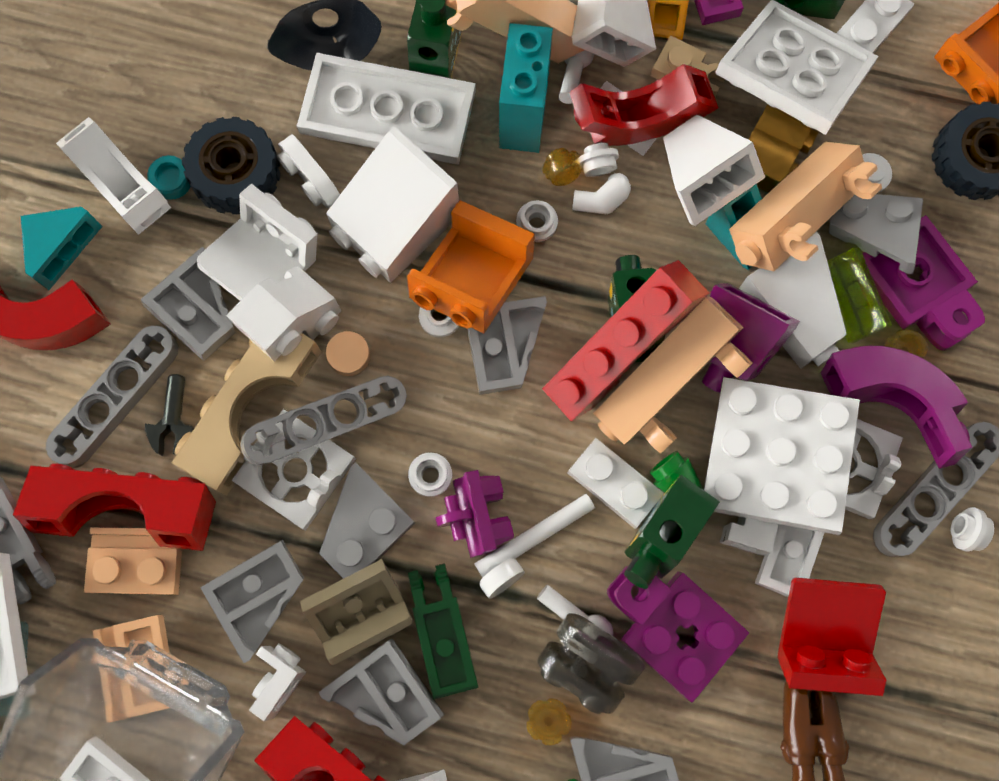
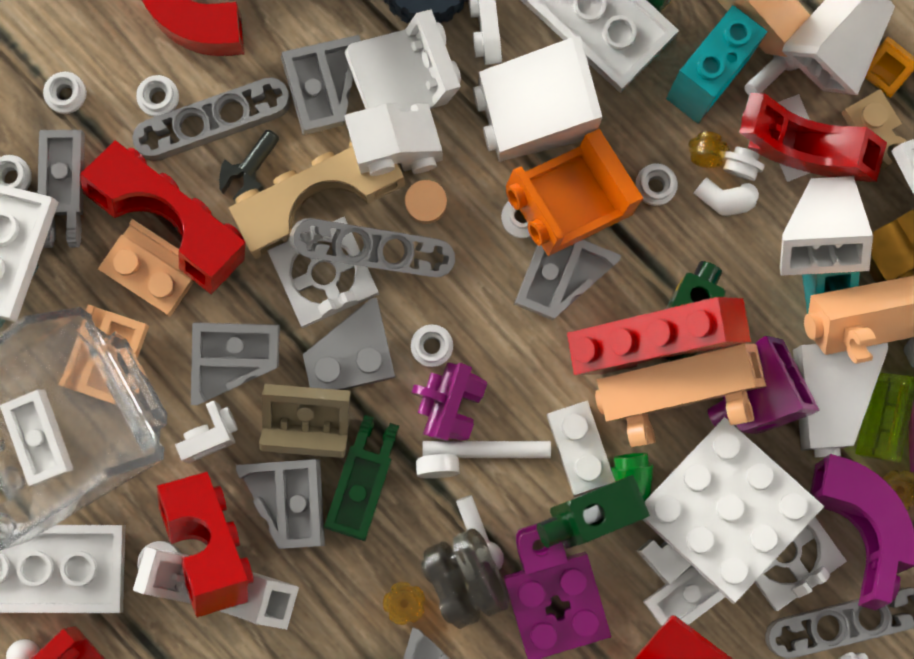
camera: 30 degrees right, 5 degrees up
none -> white plate [136,75,179,117]

